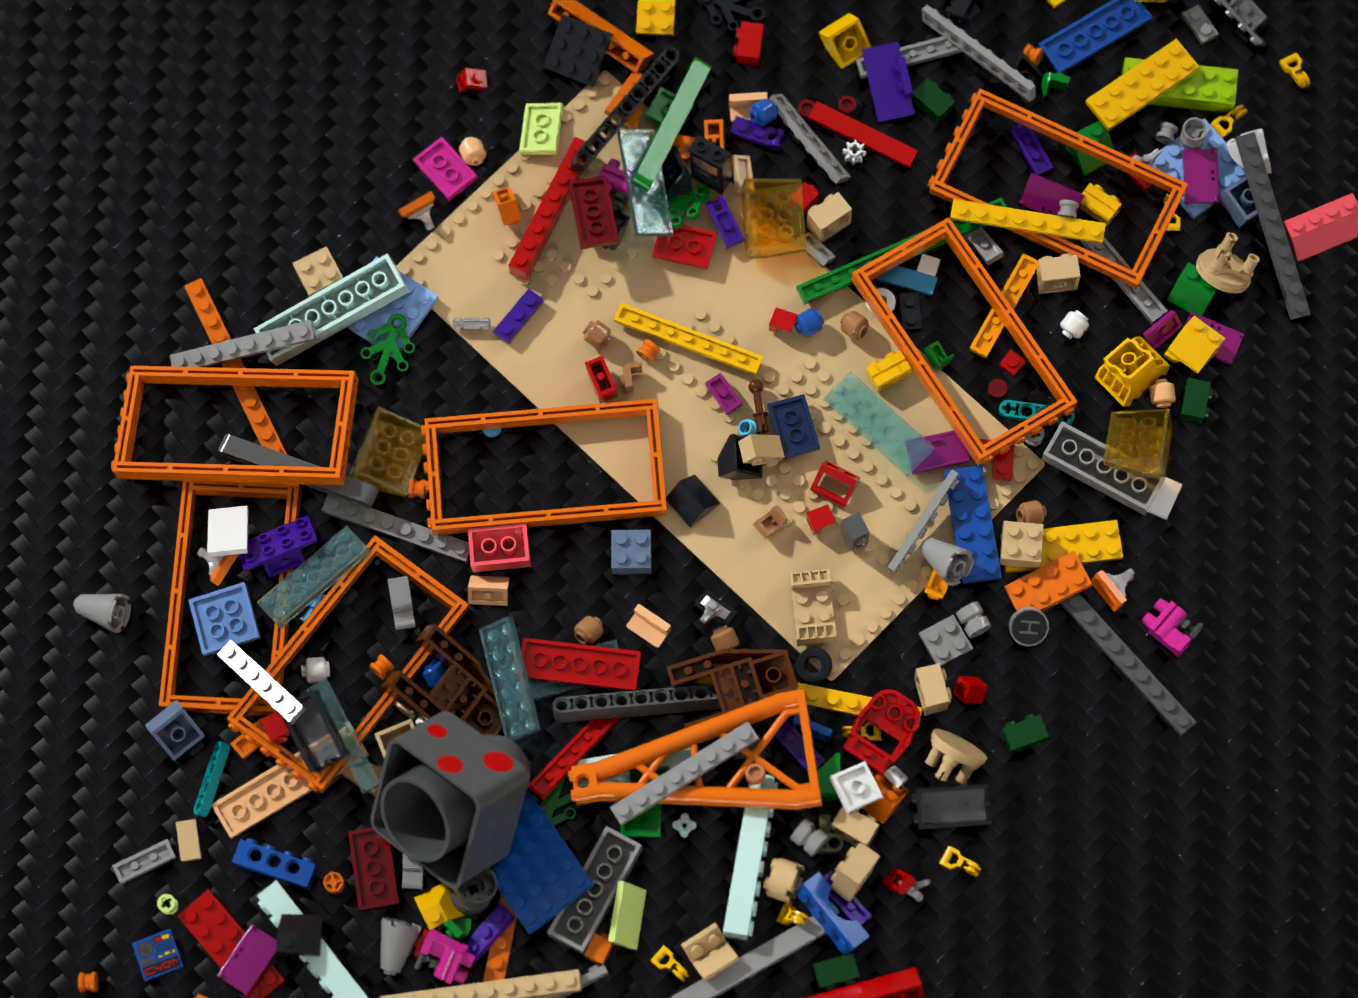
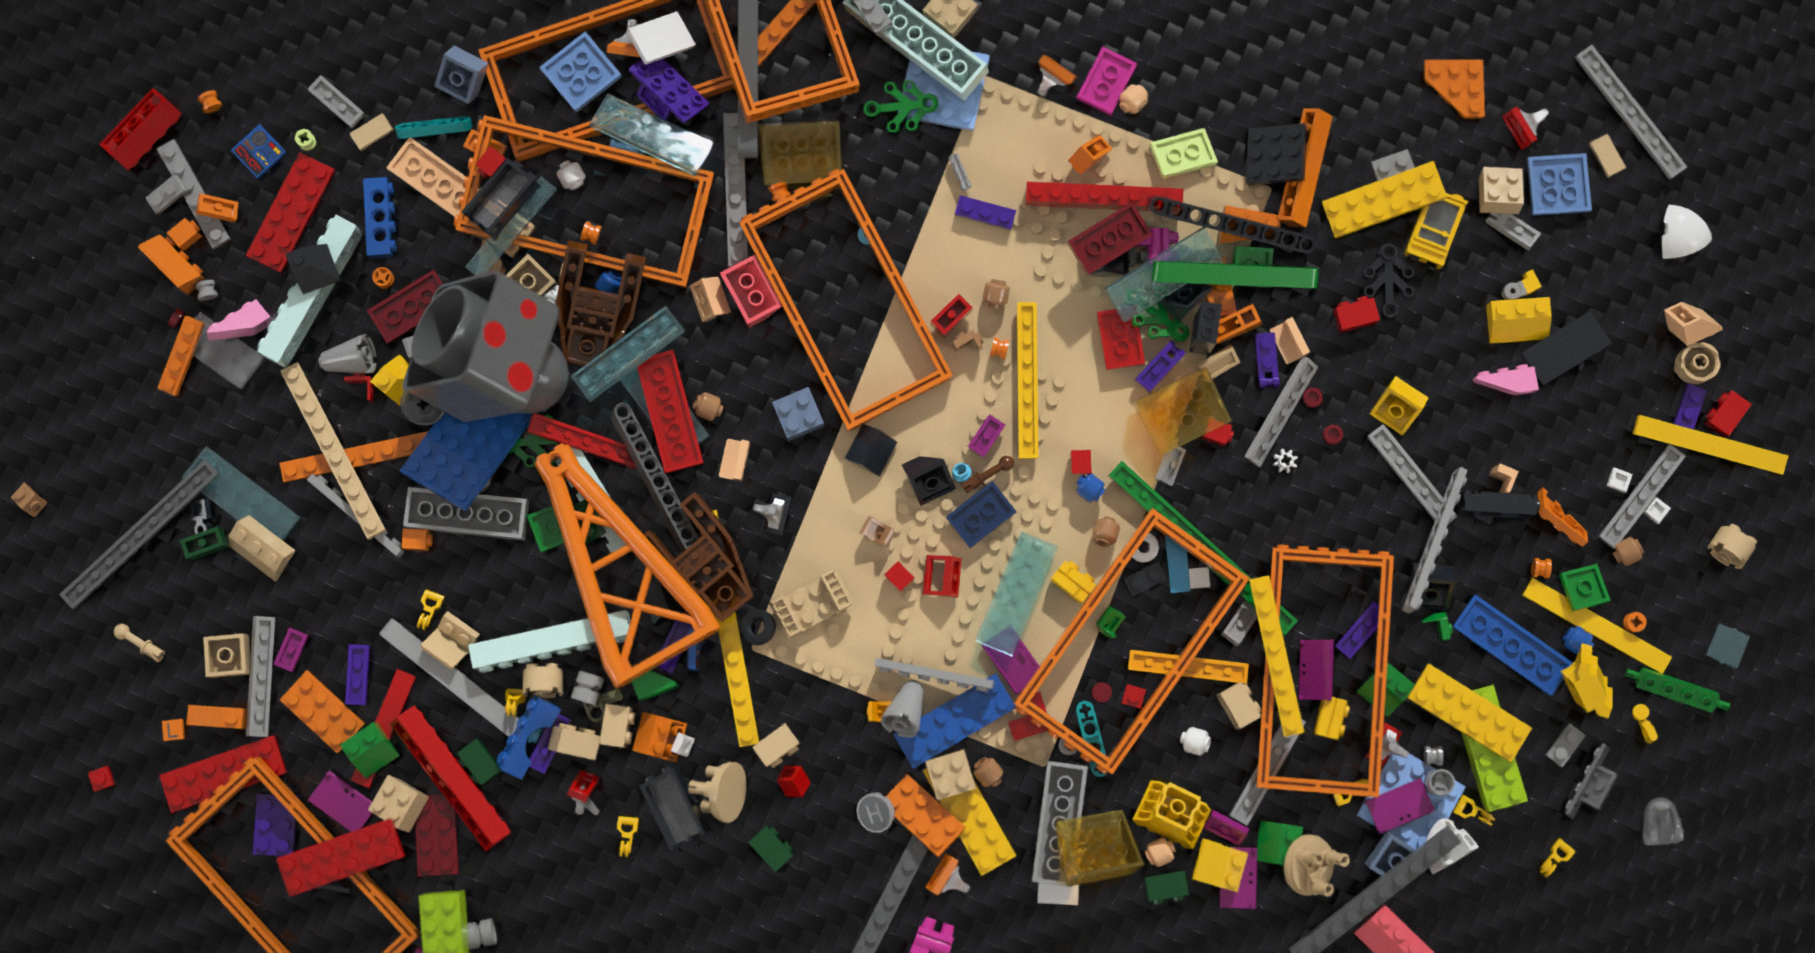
camera: 60 degrees right, 10 degrees up
plate [217,640,306,724] -> none
magenta door [217,924,277,996] -> none
light grey piece [387,576,415,630] -> none
dark pink hips [415,929,476,985] -> none
green plate [444,918,472,943] -> none
red bracket [457,68,487,92] -> none
dark purple plate [465,903,516,963] -> none
yellowish green tile [608,881,646,950] -> none
light grey plate [610,721,759,826] -> none
light aqua plate [672,813,697,837] -> none
medium nougat head [711,625,739,651] -> none
tan brick [738,434,785,466] -> none
nougat tile [745,763,766,785] -> none
blue head [749,98,778,126] -> none
tan brick [807,192,852,243] -> none
red tile [808,101,918,168] -> none
white tile [829,761,883,814] -> none
dark grey brick [841,512,870,551] -> none
red slope [842,689,920,776] -> none
yellow piece [842,722,882,742] -> none
dark purple bracket [862,42,915,122] -> none
dark green brick [911,78,955,125] -> none
light grey plate [919,615,973,667] -> none
light grey wheel [956,601,992,638] -> none
orange wheel [1023,44,1043,66] -> none
light grey wheel [1058,200,1079,218] -> none

